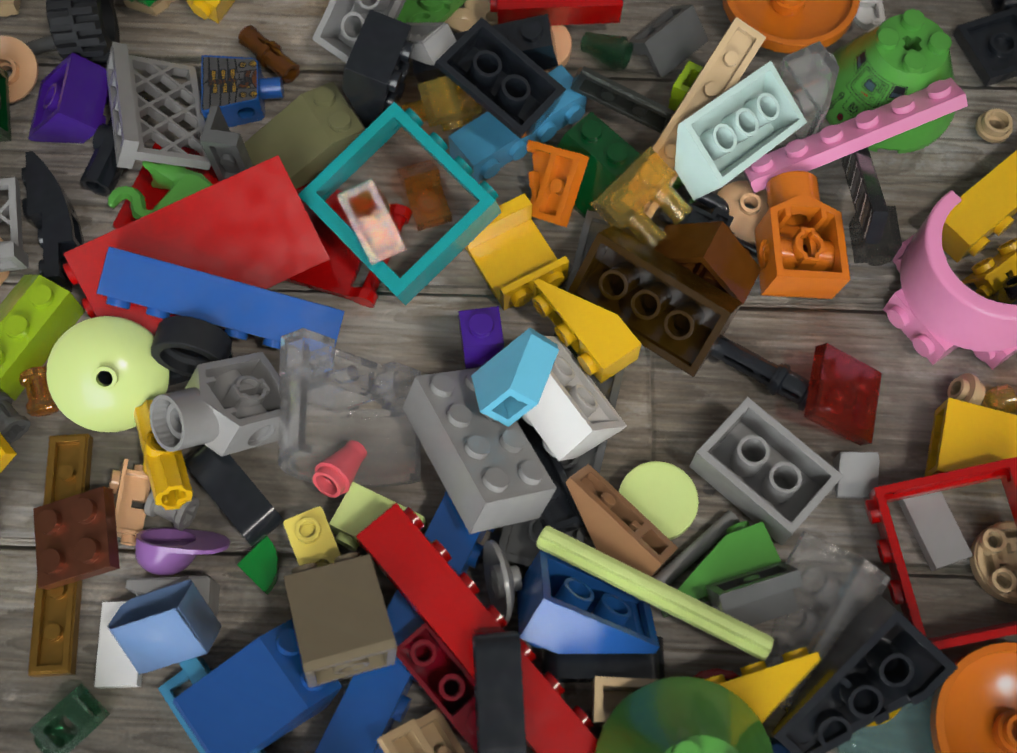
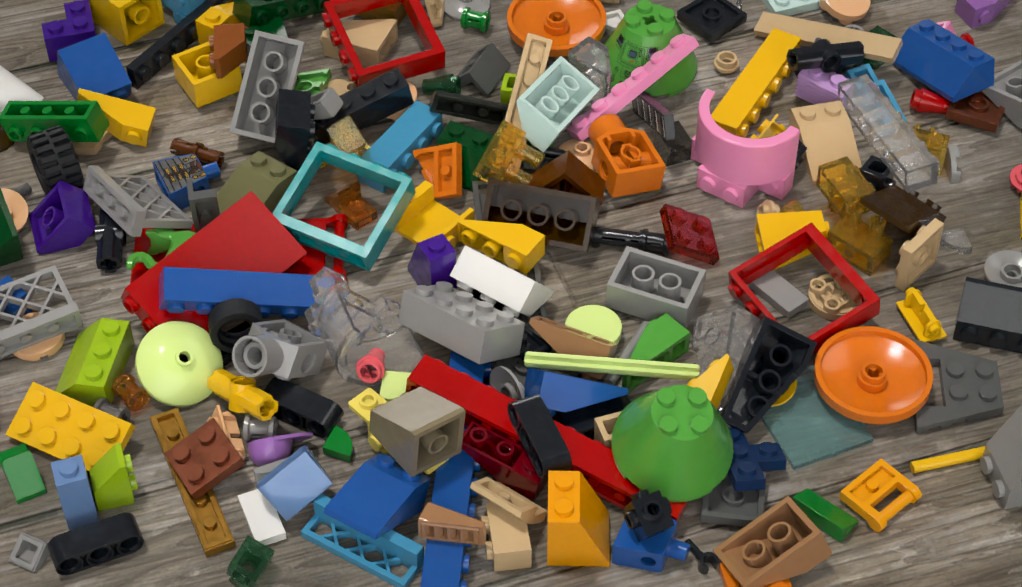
camera: 20 degrees left, 20 degrees down
black slope [21,151,84,292] -> none
clear orange slope [337,178,407,265] -> none
black slope [434,17,566,139] -> none
medium azure slope [471,328,559,427] -> none
dark grey panel [705,561,804,626] -> none
light grey slope [832,452,880,498] -> none

